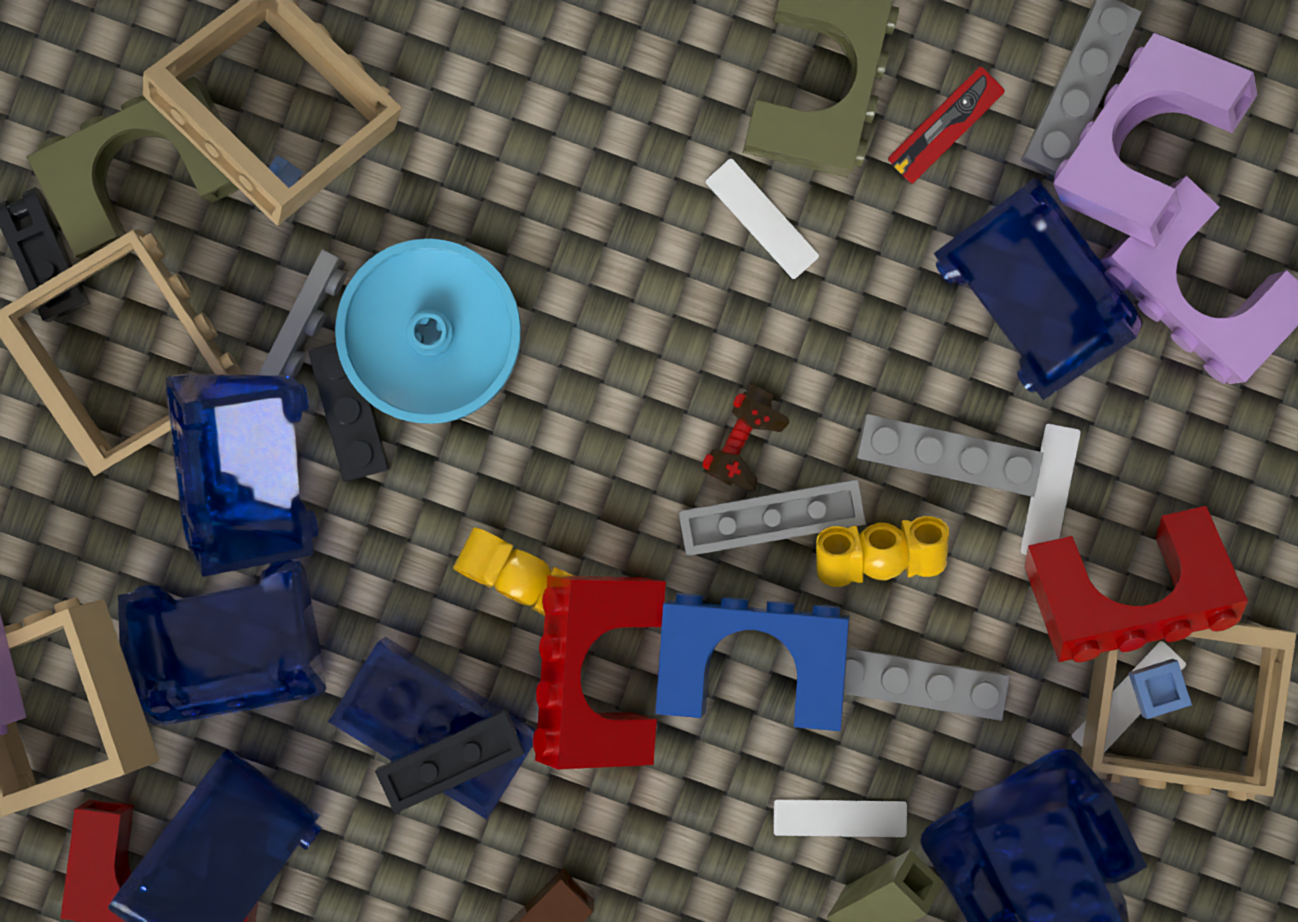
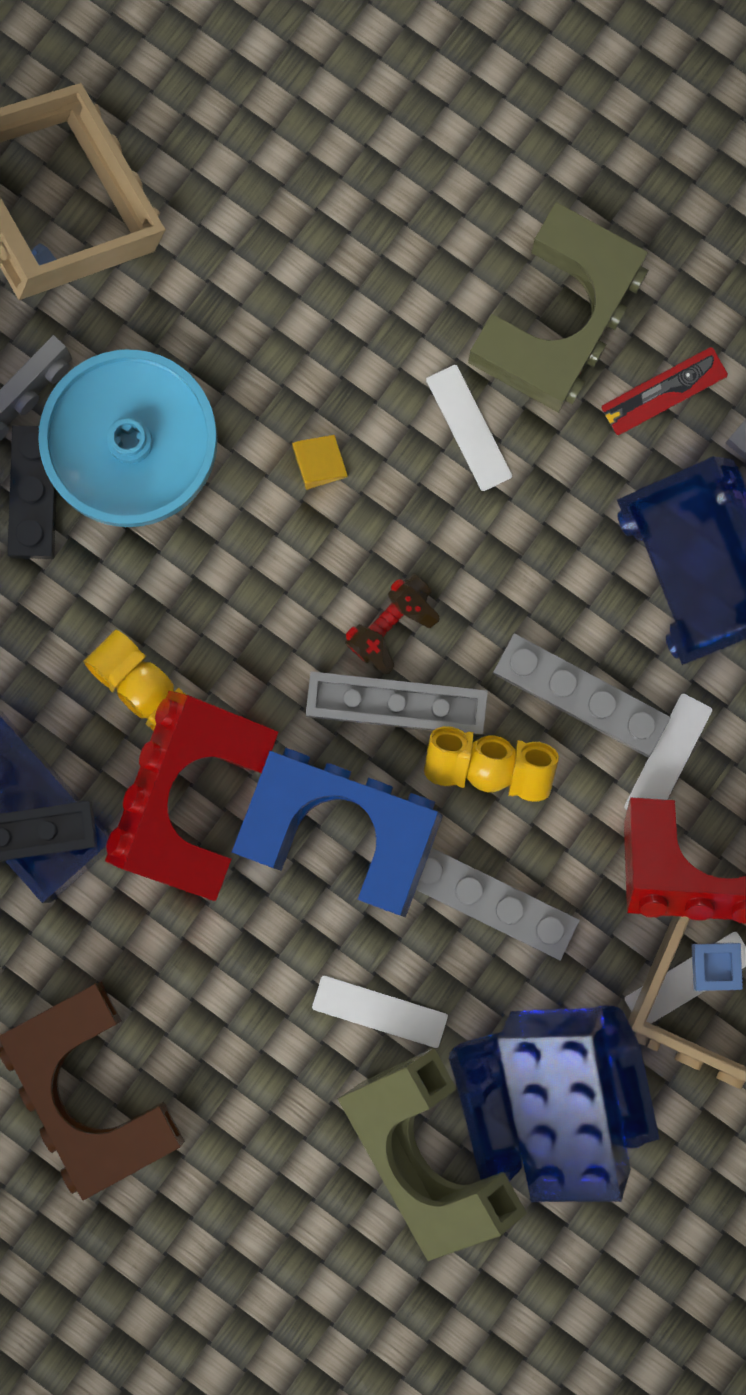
camera: 15 degrees right, 5 degrees down
none -> yellow slope [292,435,348,490]

